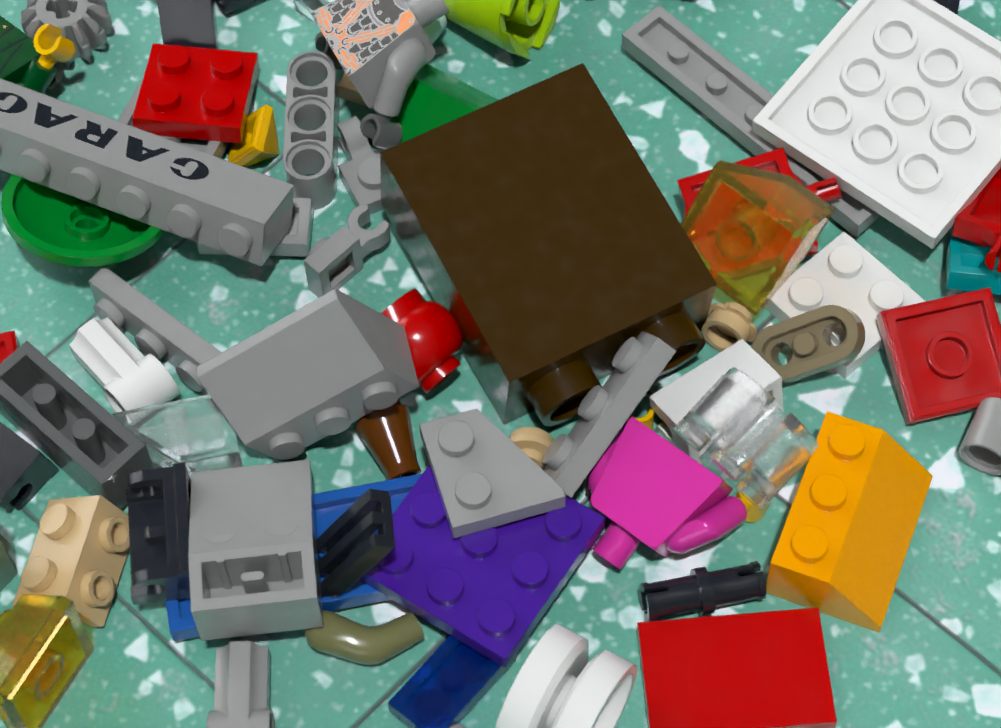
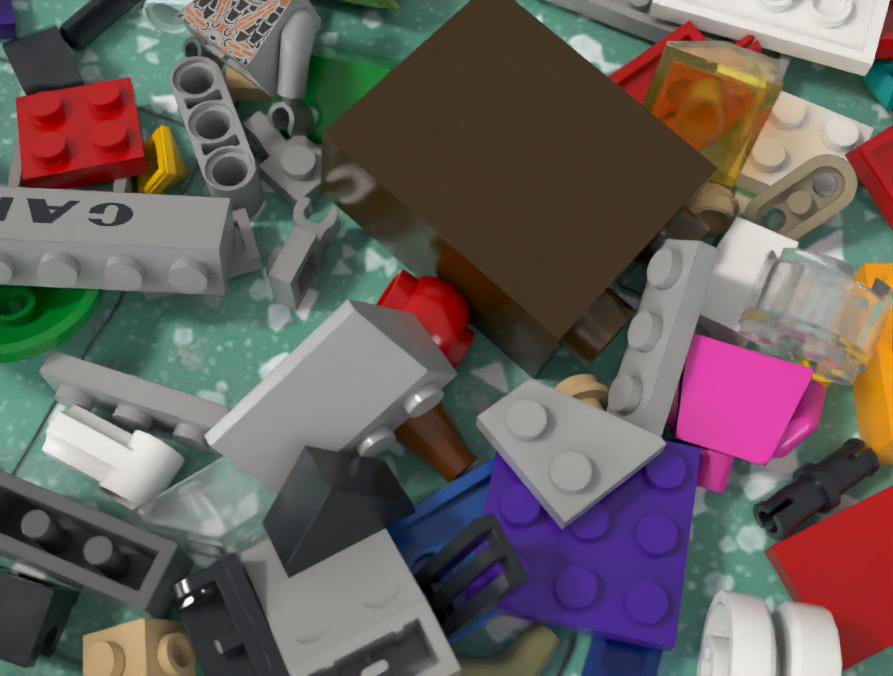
camera: 25 degrees left, 5 degrees up
none -> black slope [262,445,416,578]

